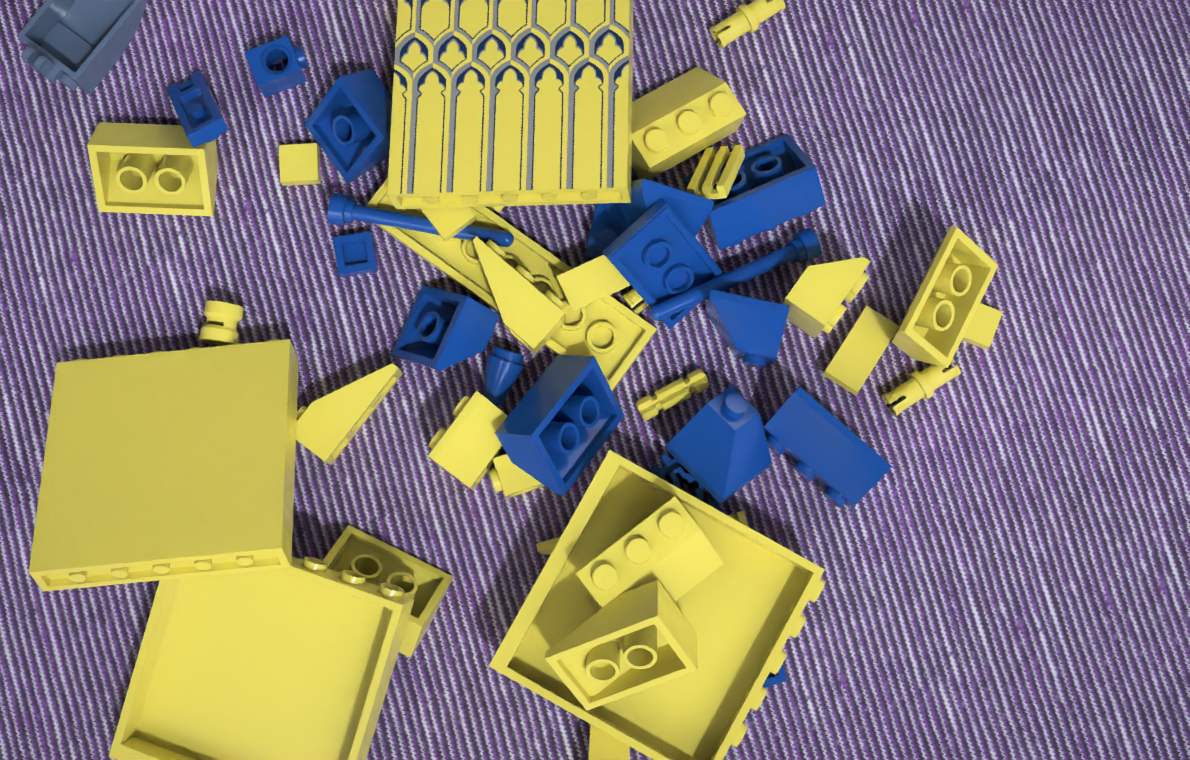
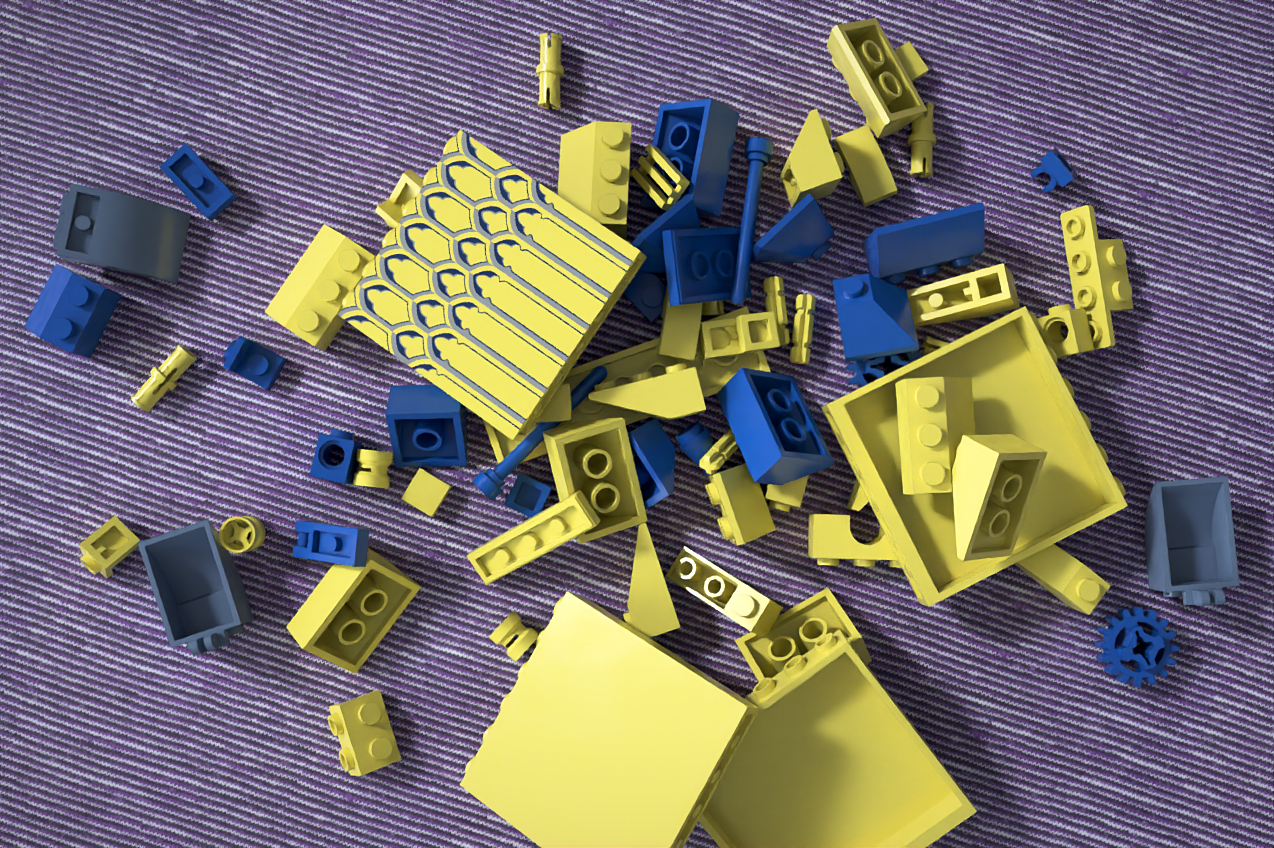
camera: 60 degrees left, 5 degrees up
none -> light yellow wheel [219,516,266,553]
none -> light yellow bracket [328,690,402,776]
none -> light yellow wheel [353,449,393,489]
none -> light yellow tile [467,490,600,585]
none -> light yellow slope [543,417,648,544]
none -> light yellow slope [666,546,783,638]
none -> light yellow slope [699,311,780,360]
none -> light yellow axle [699,428,739,474]
none -> light yellow axle [763,276,790,346]
none -> light yellow arch [808,513,902,568]
none -> light yellow slope [907,263,1020,327]
none -> blue tile [1031,148,1078,193]
none -> light yellow brick [1037,304,1094,359]
none -> light yellow bracket [1060,205,1134,350]

